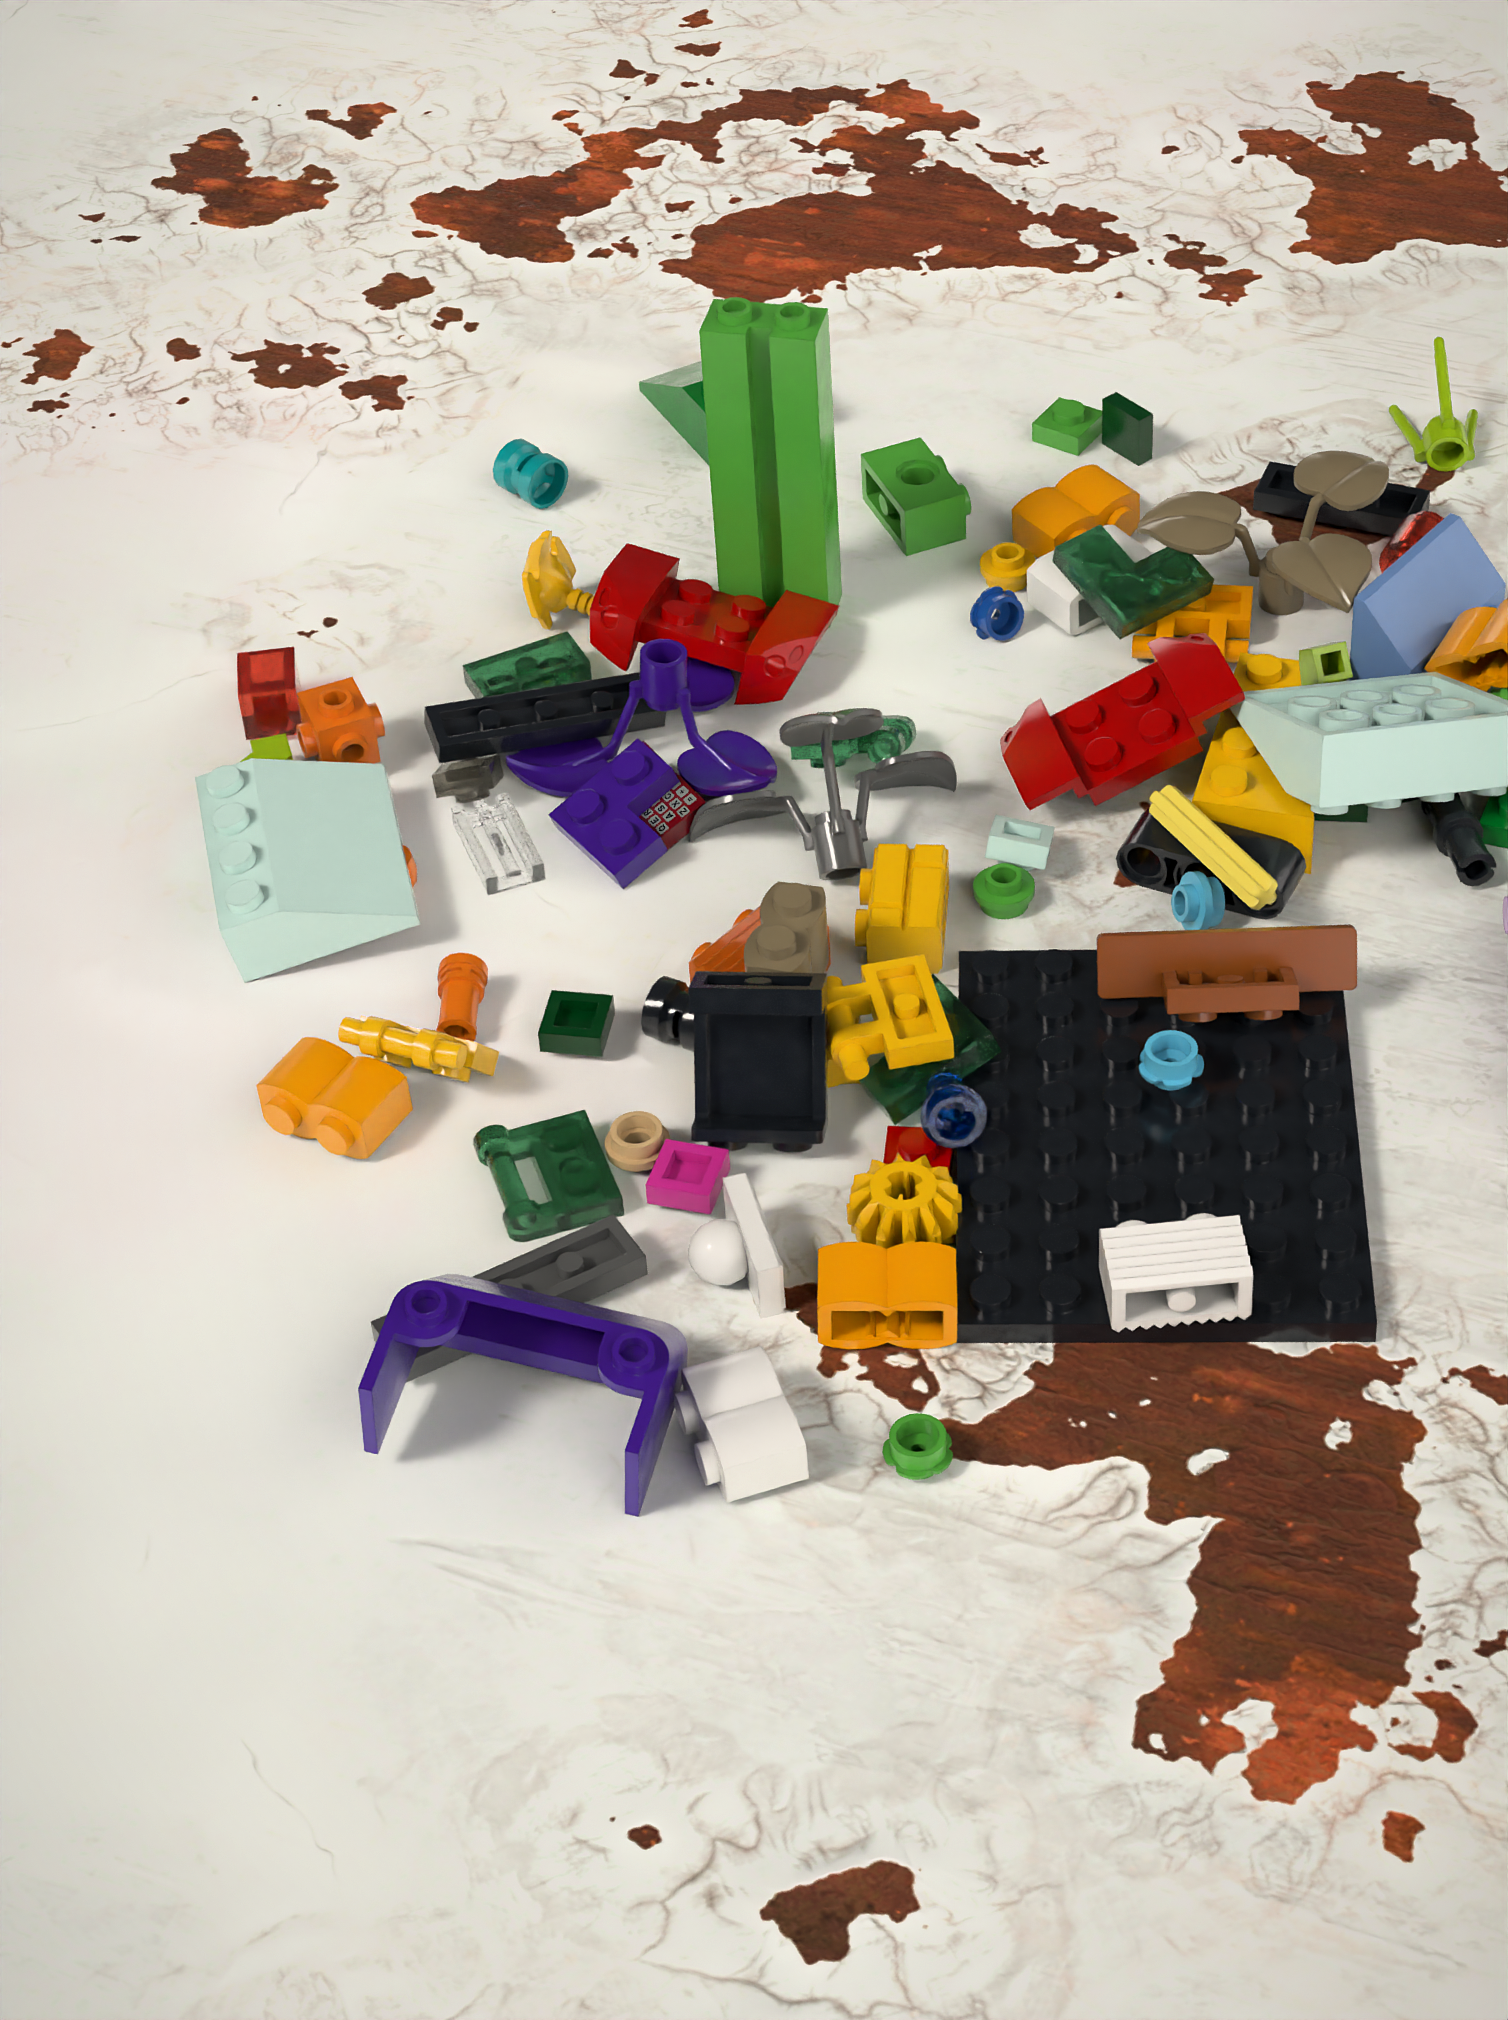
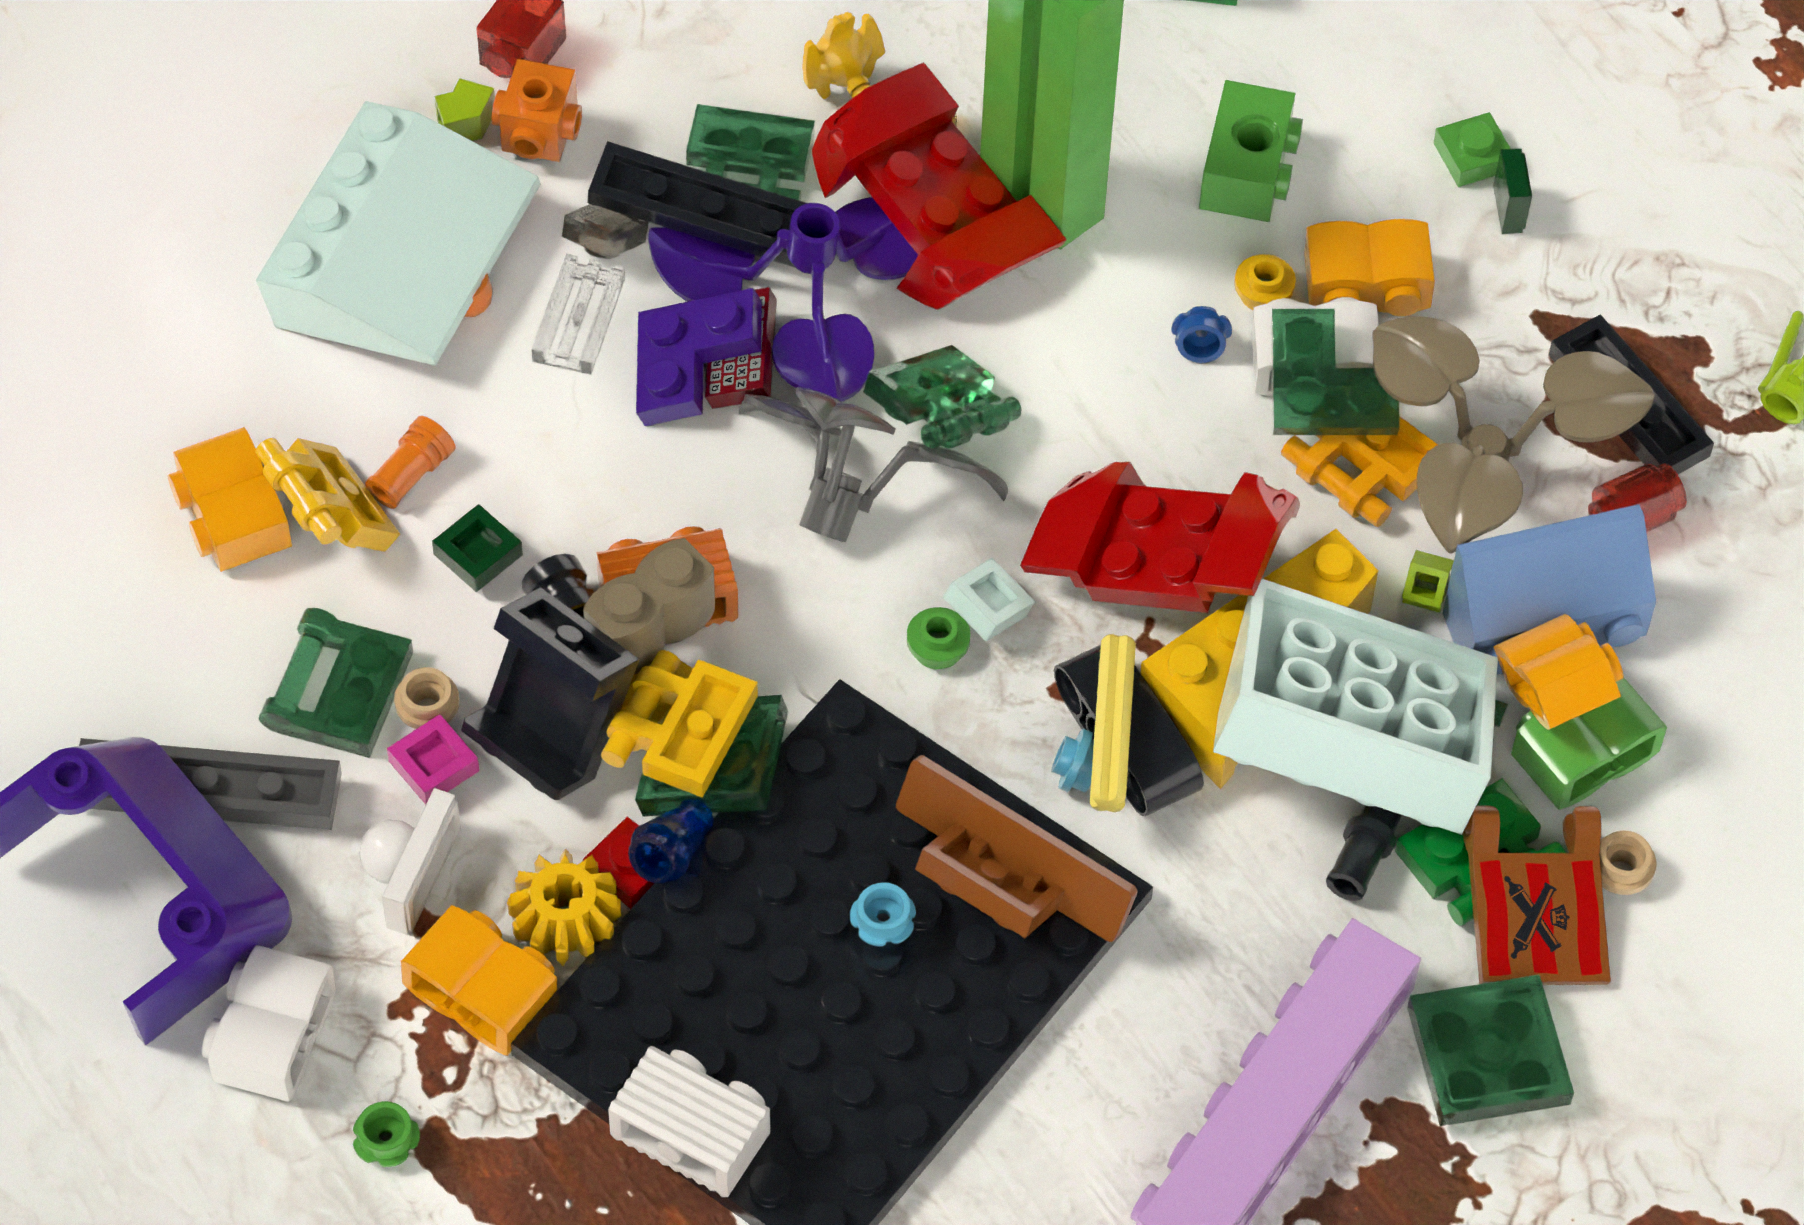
camera: 30 degrees right, 15 degrees up
yellow brick [855,843,949,974] -> none

